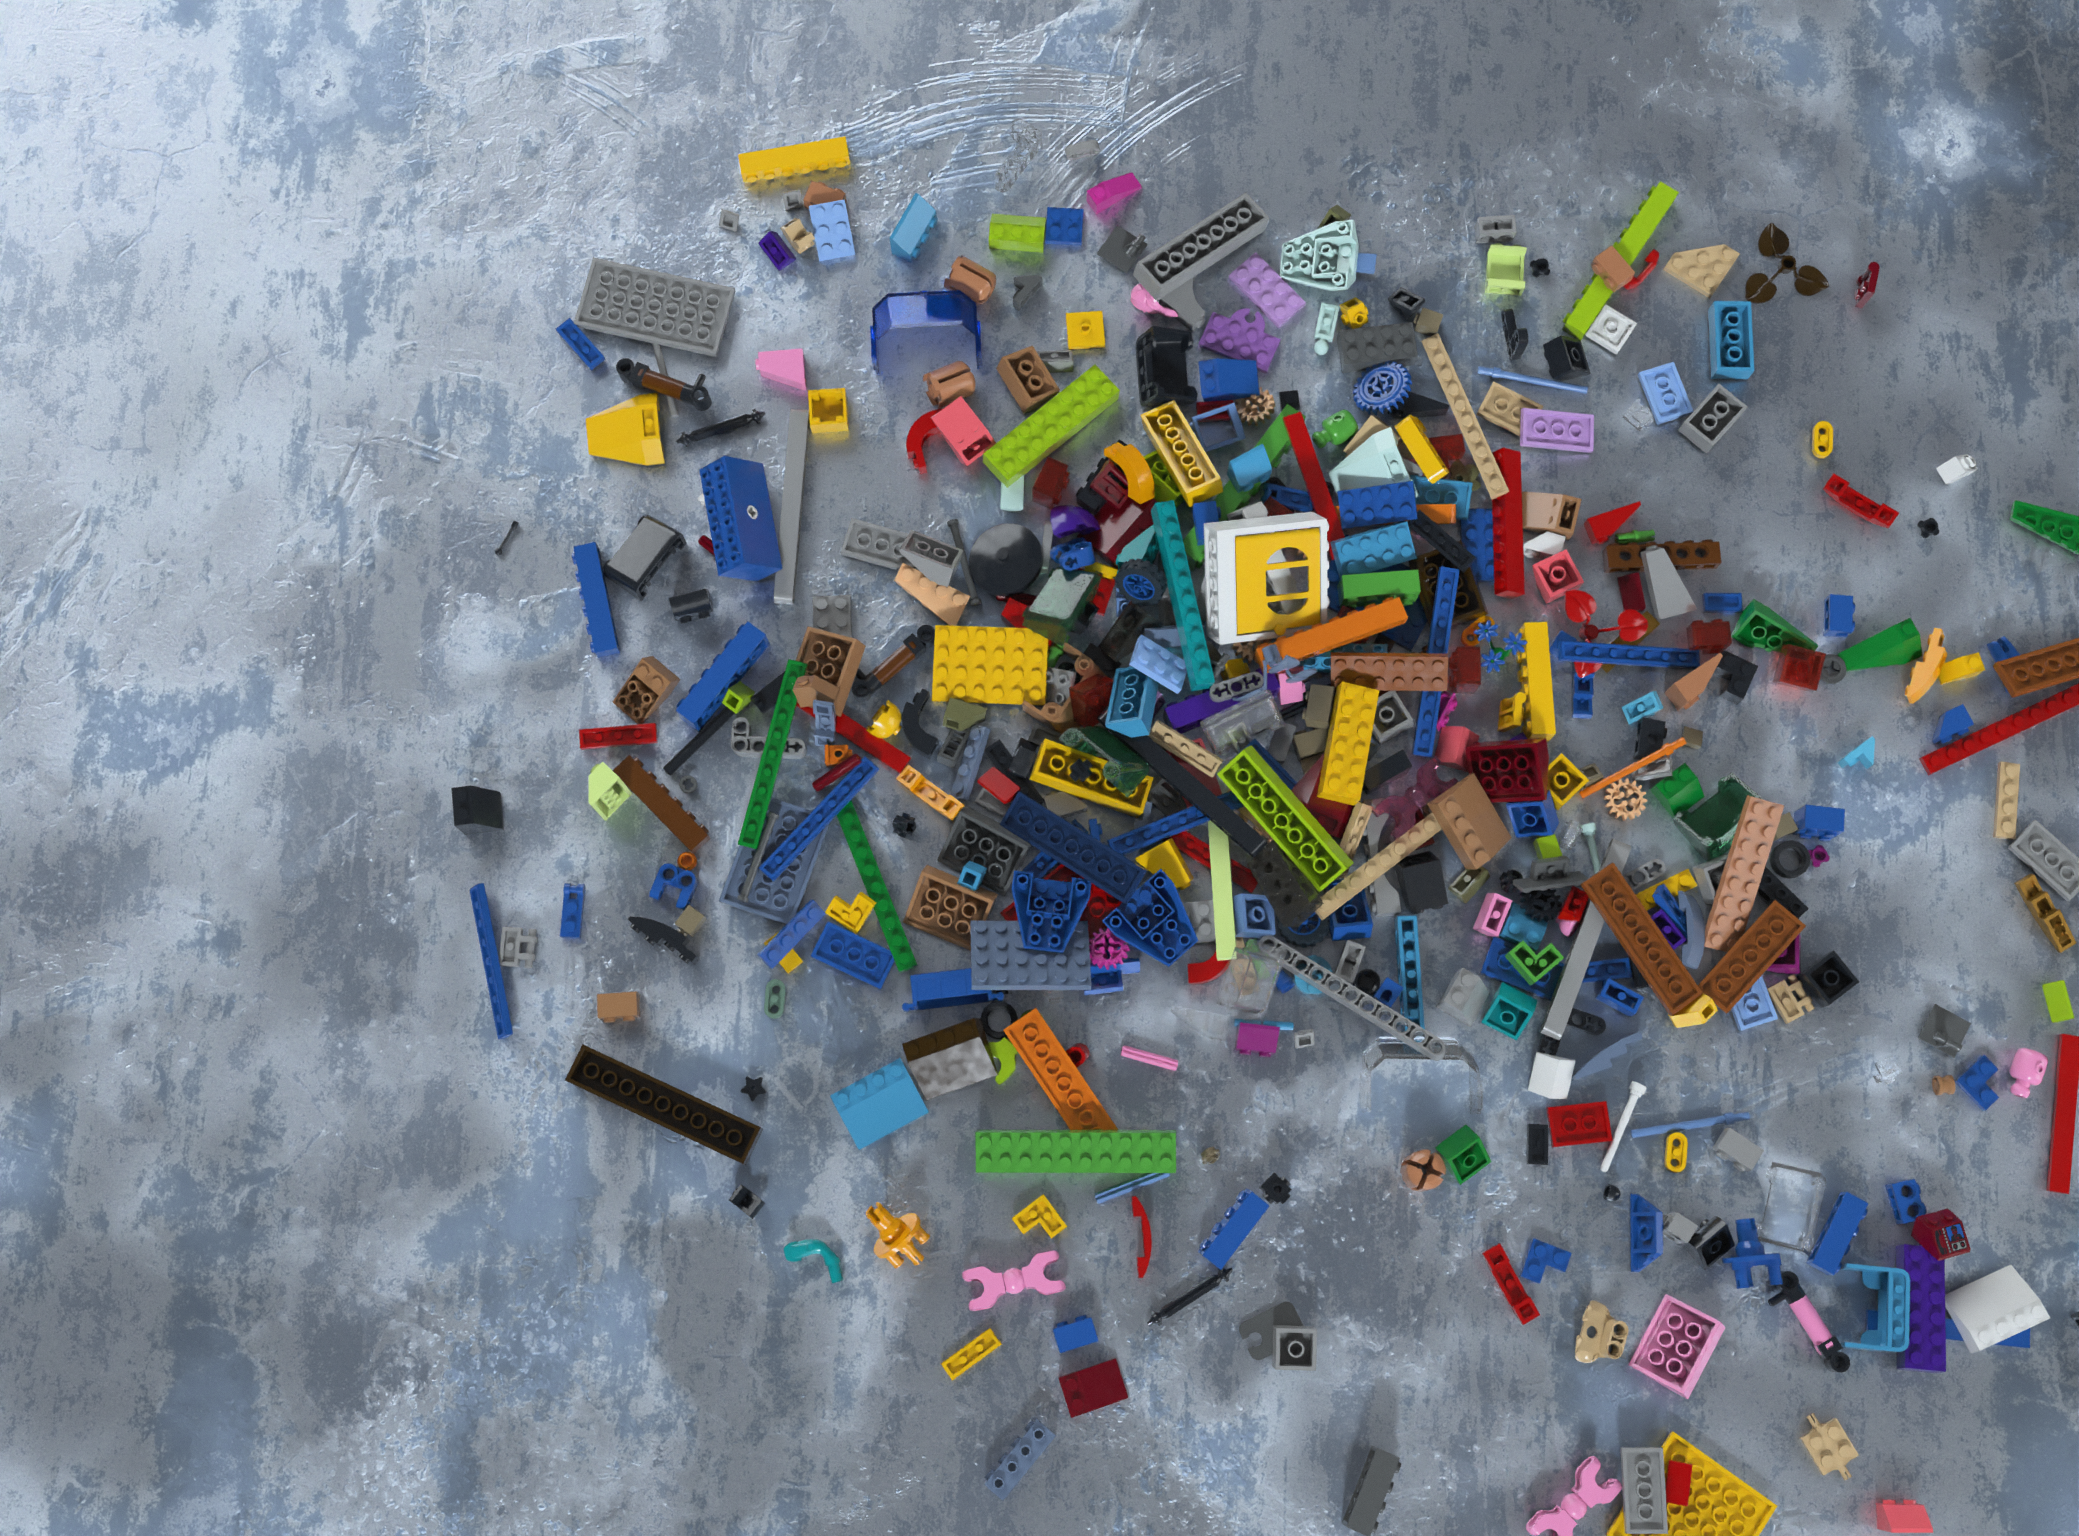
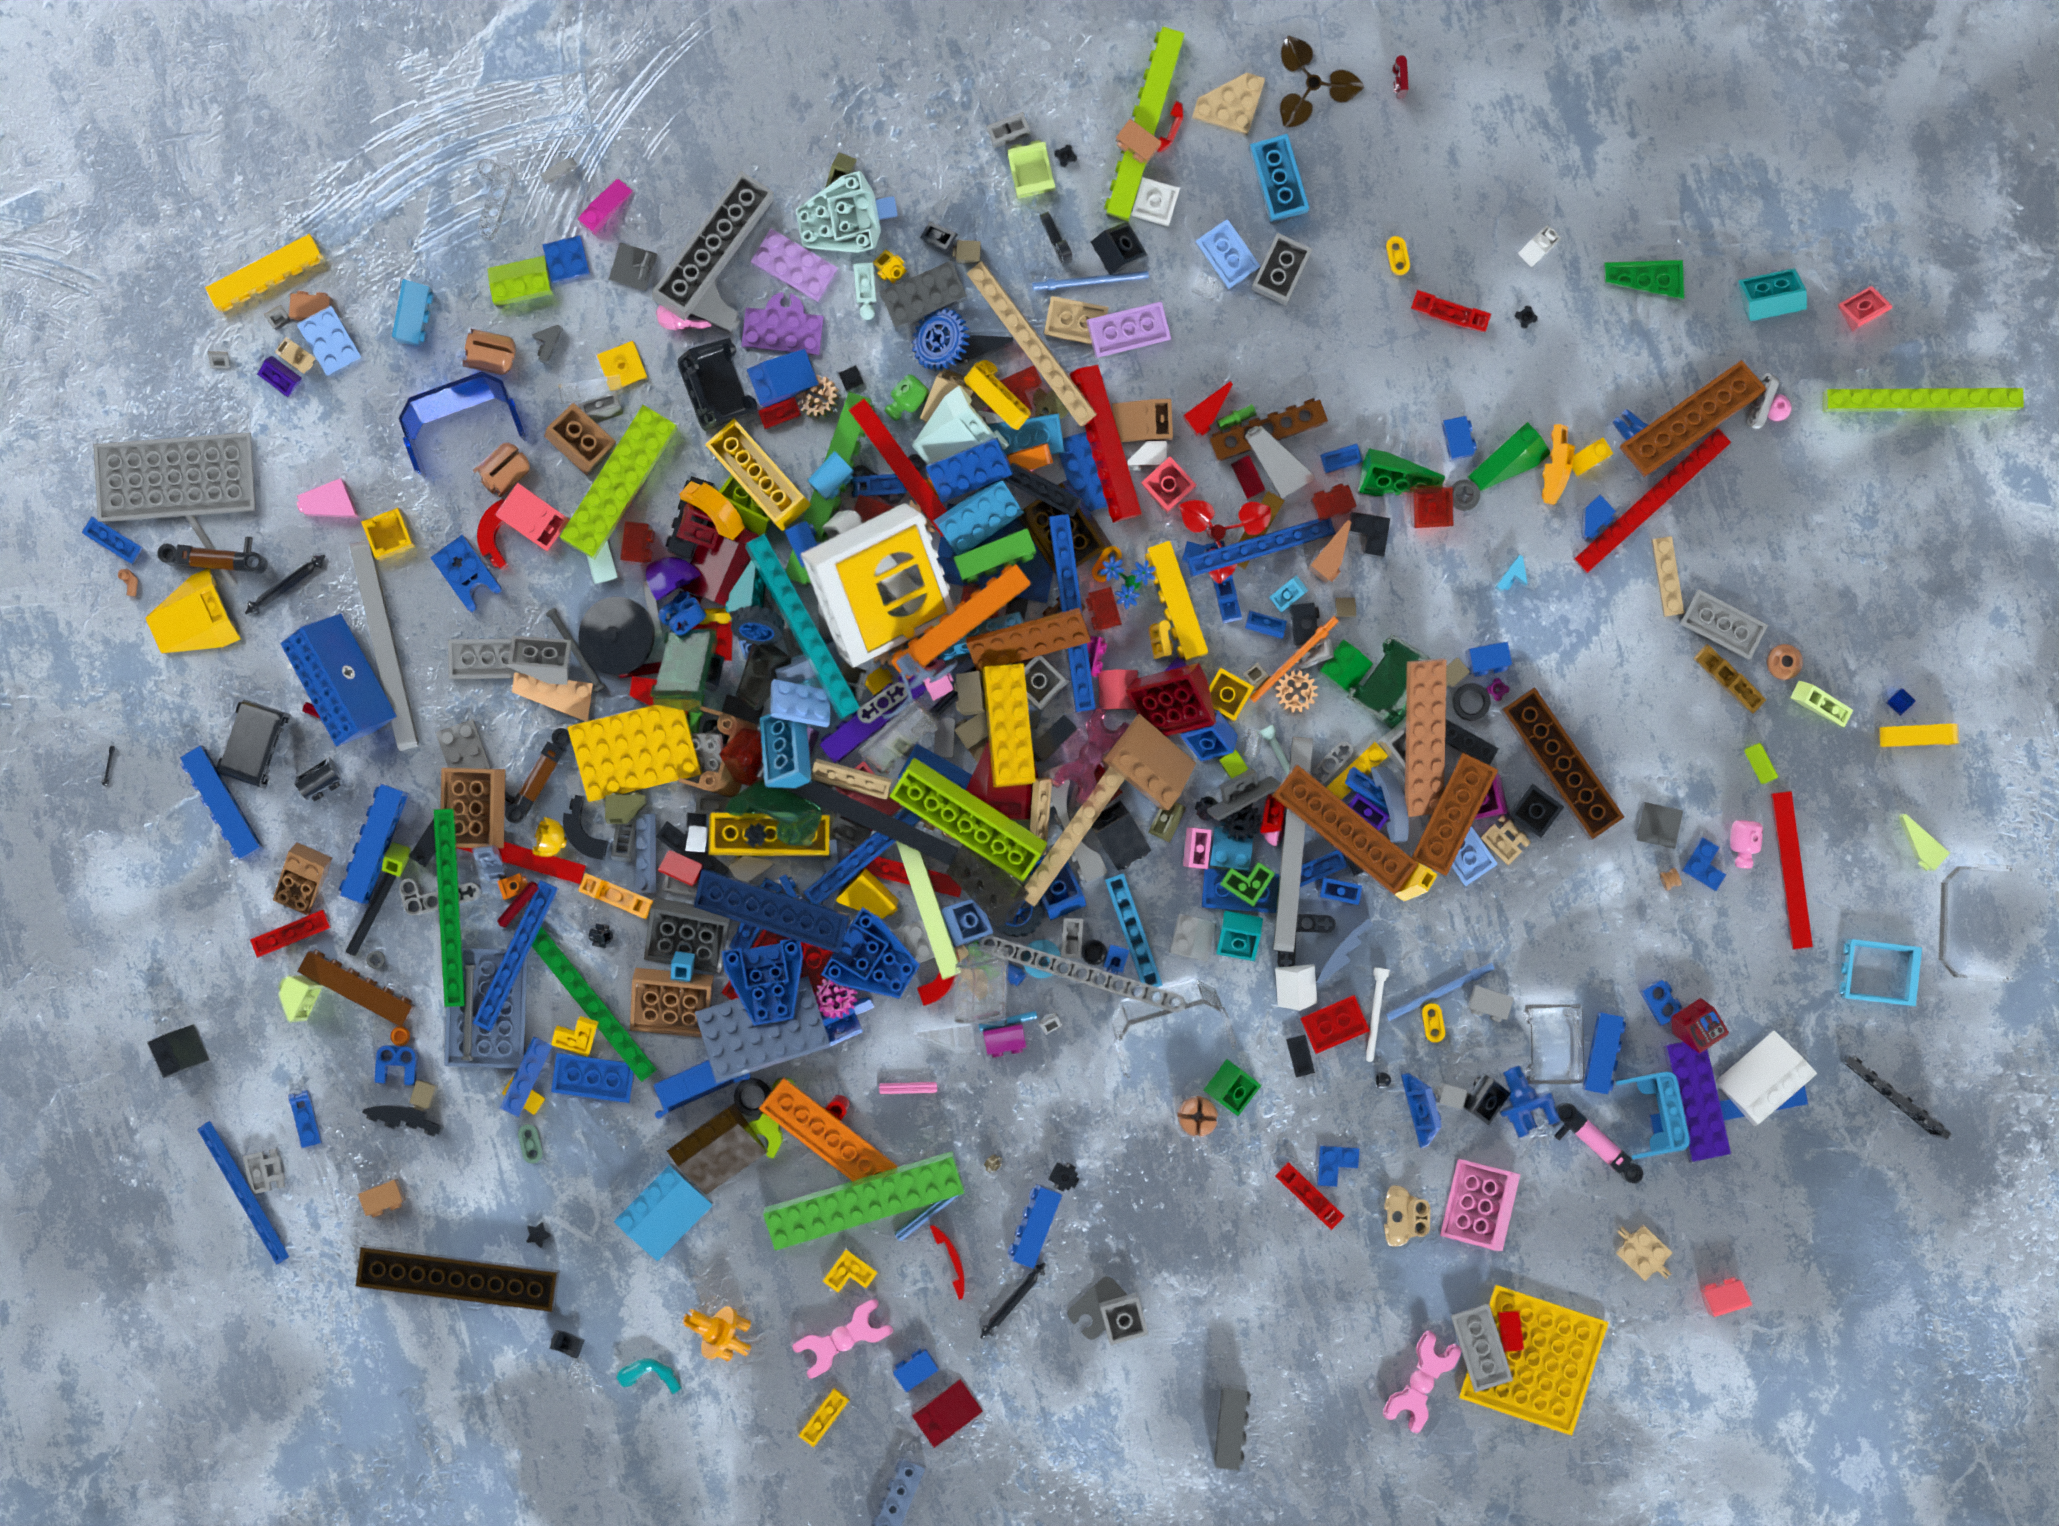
camera: 20 degrees left, 10 degrees up
medium nougat slope [793,675,840,708] -> none
medium blue window [1189,403,1246,452] -> none
none -> nougat arm [118,569,138,596]
none -> blue brick [430,535,502,612]
none -> clear slope [558,374,623,404]
none -> blue plate [1245,610,1287,639]
none -> reddish brown brick [1500,687,1625,840]

